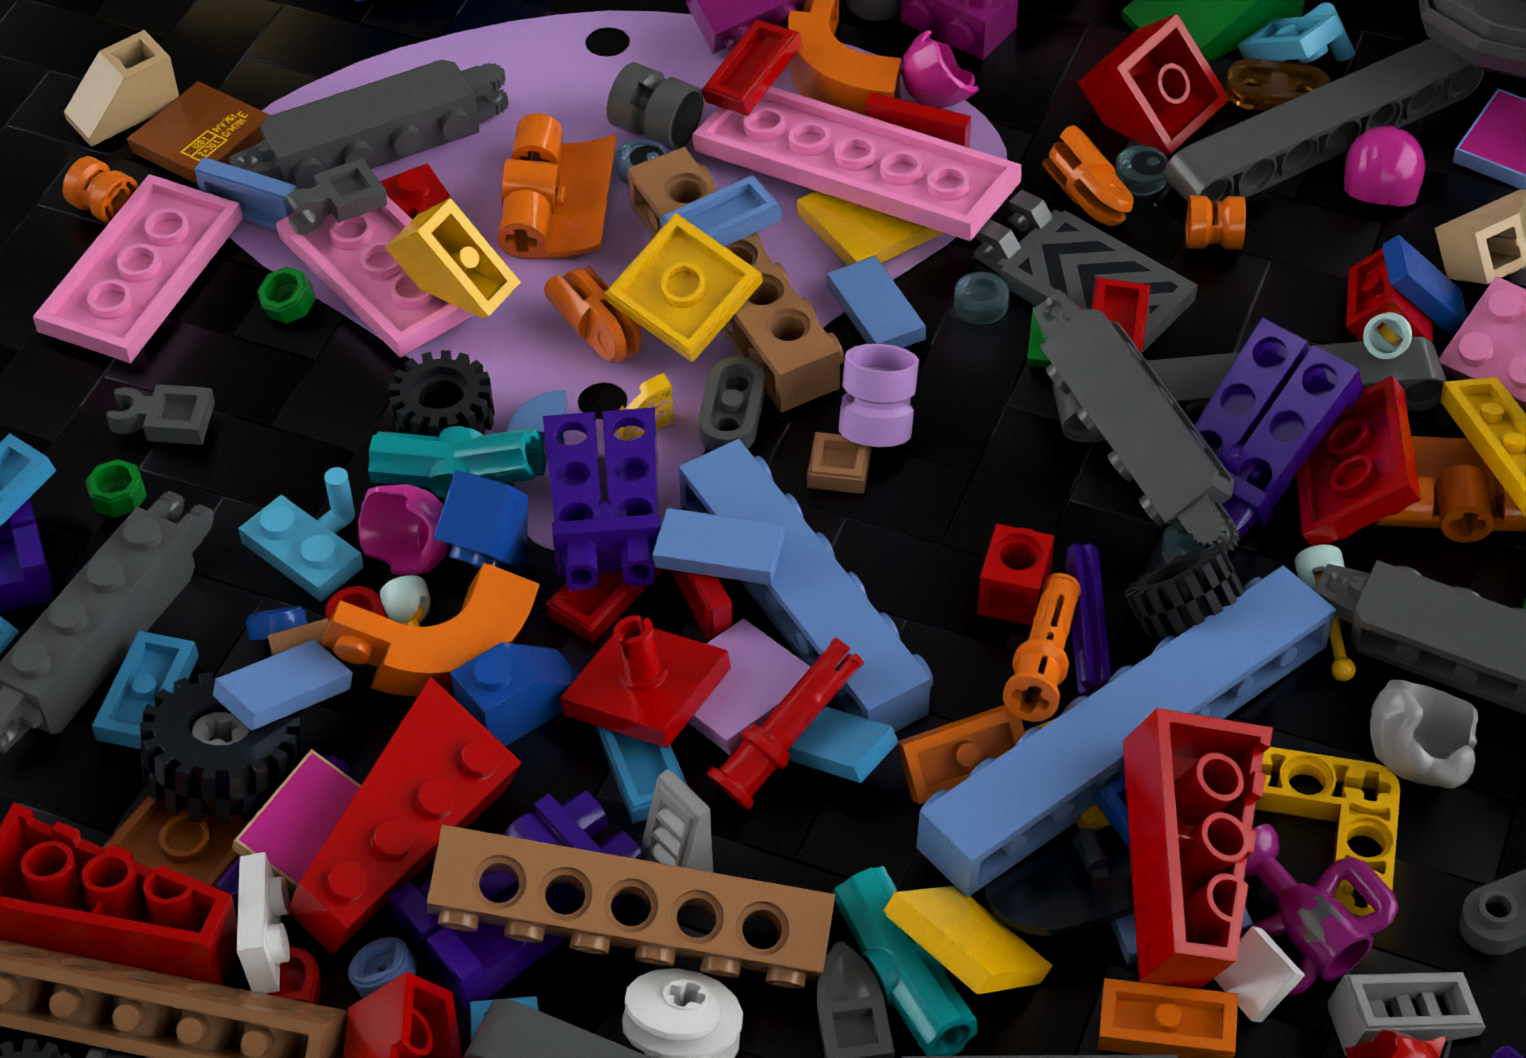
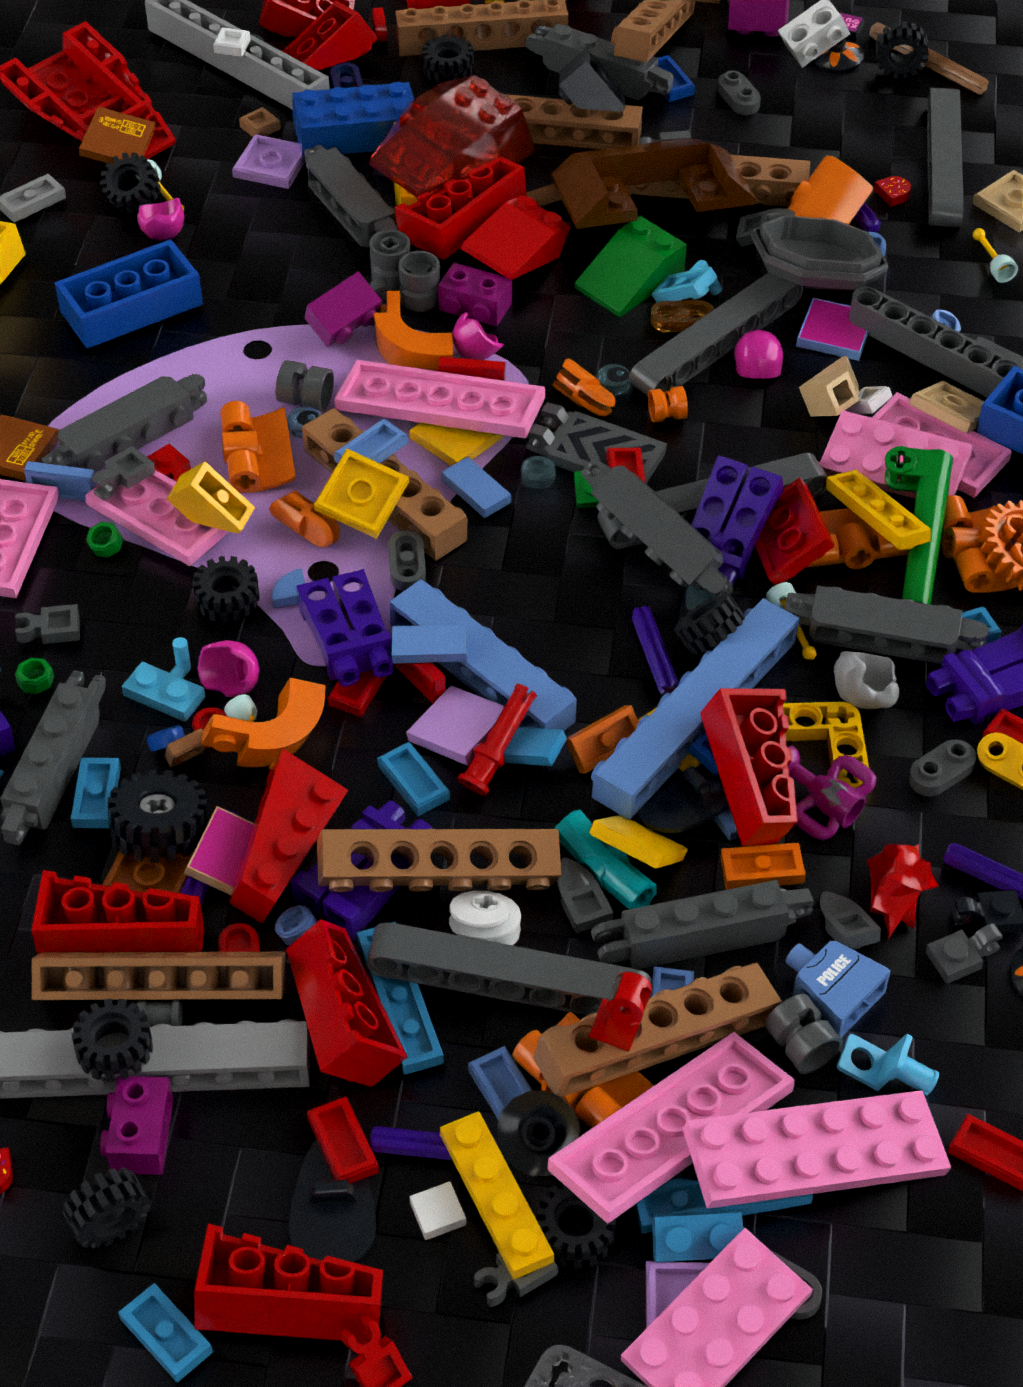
camera: 15 degrees left, 0 degrees up
medium blue tile [213,639,353,731] -> none
white plate [237,852,290,994] -> none
teal piece [368,426,547,500] -> none
blue slope [433,469,528,571] -> none
blue slope [450,642,579,747] -> none
red tile [560,615,731,748] -> none
yellow tile [616,373,674,441] -> none
light grey slope [640,769,713,872] -> none
red tile [701,19,802,116] -> none
medium nougat tile [807,432,872,494] -> none
lavender wheel [838,344,919,447] -> none
red brick [978,523,1055,626] -> none
orange pin [1003,573,1081,722] -> none
red slope [1078,14,1230,157] -> none
white tile [1214,926,1305,1023] -> none
light grey slope [1328,972,1486,1056] -> none
red panel [1346,248,1433,343] -> none
light aqua hinge [1363,312,1412,359] -> none
blue tile [1382,235,1468,337] -> none

